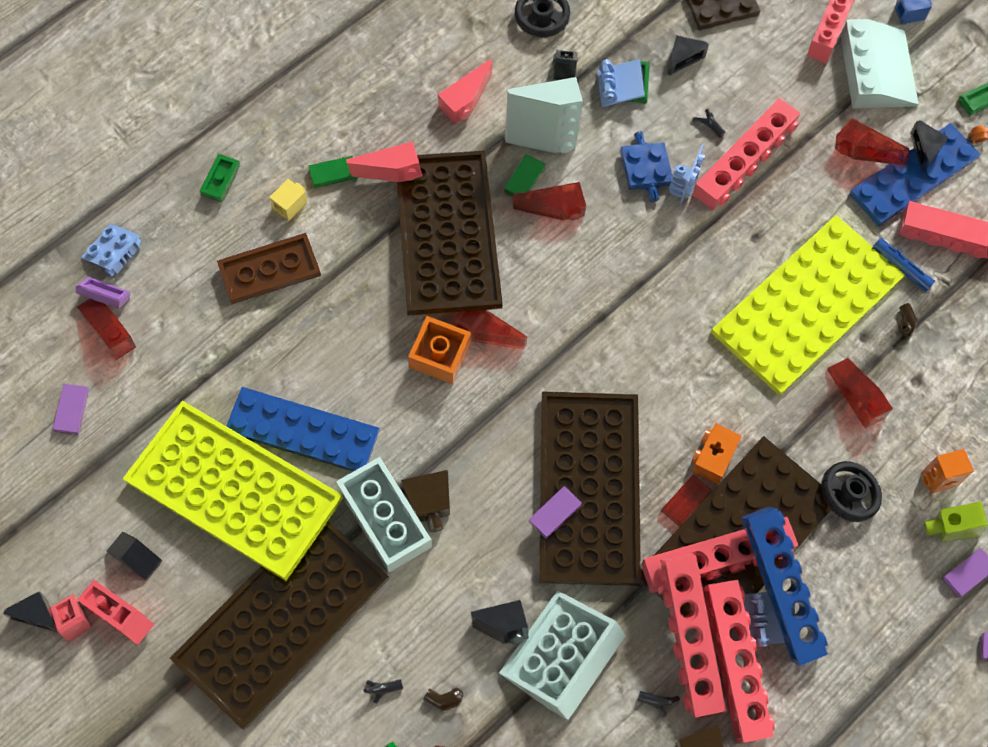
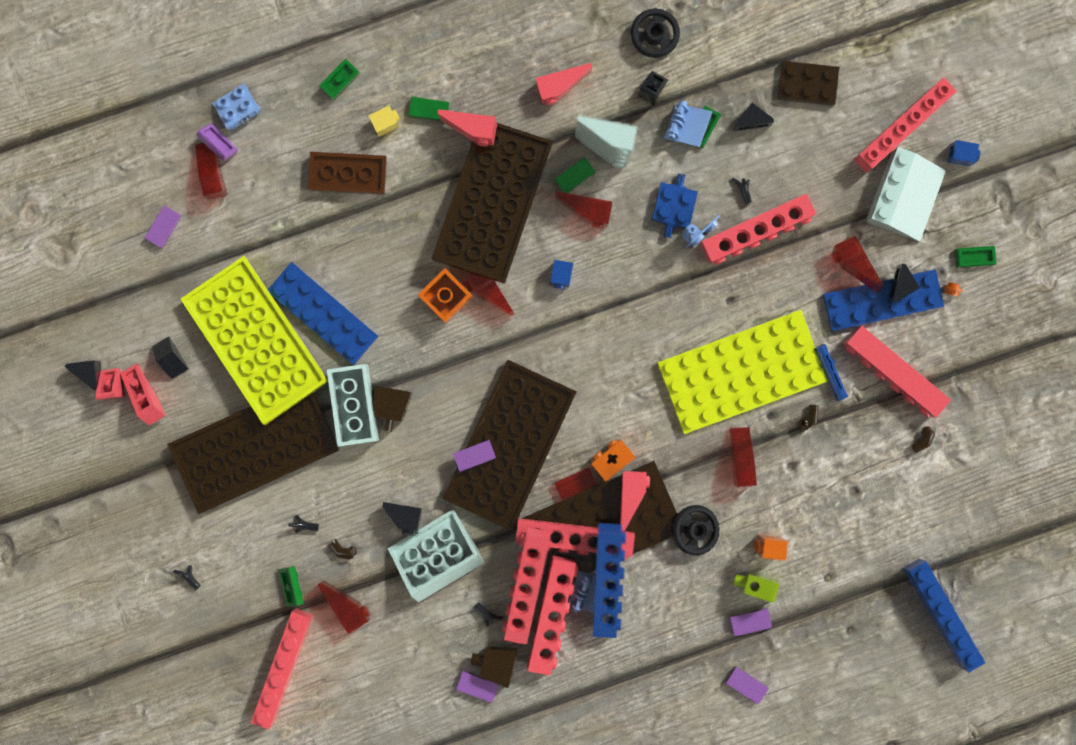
camera: 25 degrees right, 20 degrees up
none -> blue brick [550,260,573,290]
none -> coral slope [620,471,650,531]

